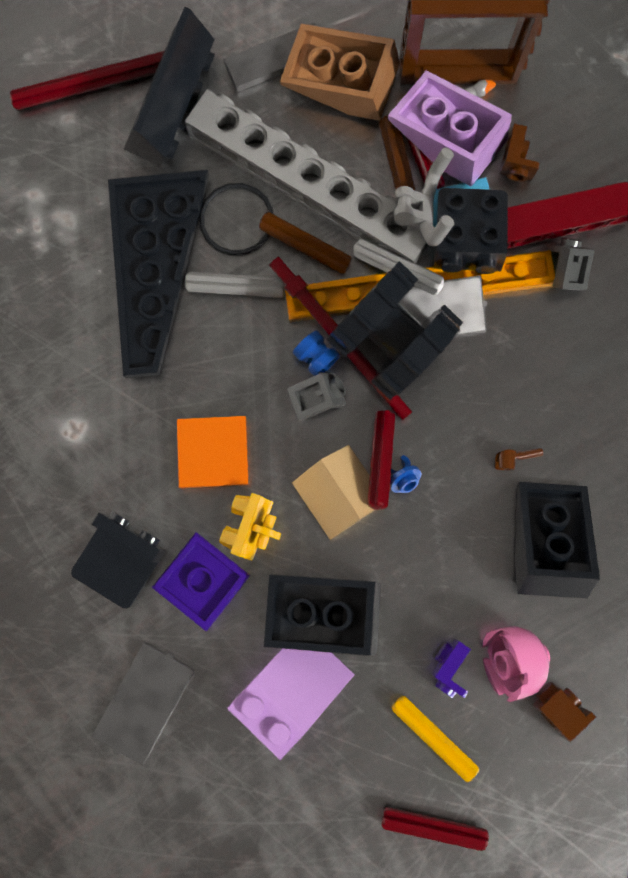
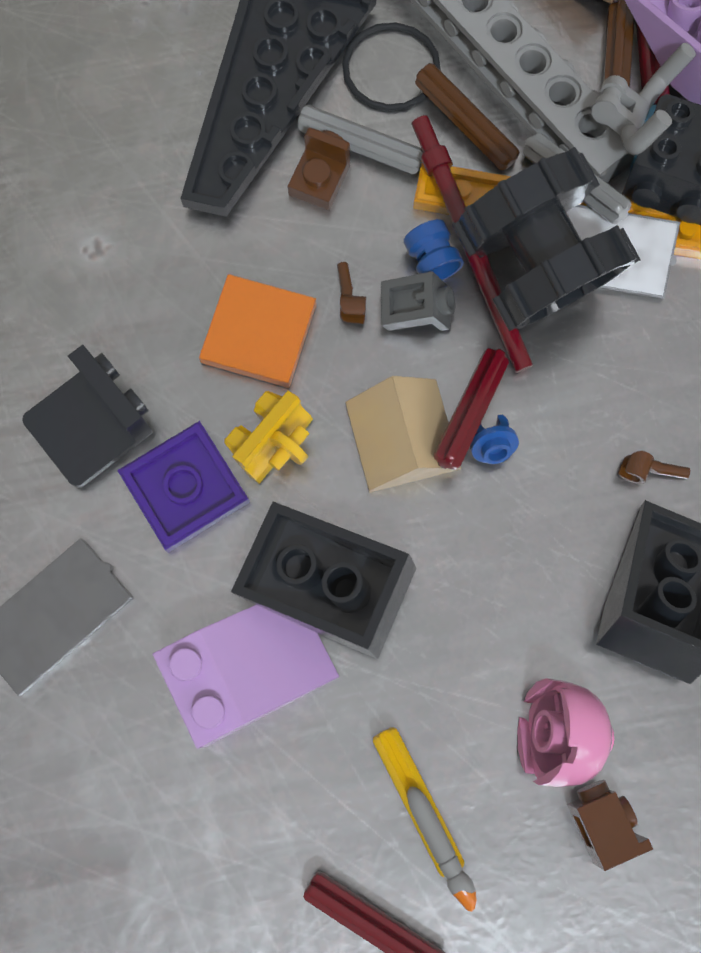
camera: 20 degrees right, 5 degrees down
dark purple bracket [431,639,471,698] -> none
none -> reddish brown bracket [287,128,350,211]
none -> reddish brown hand [337,262,367,324]
none -> light grey piece [407,787,477,912]

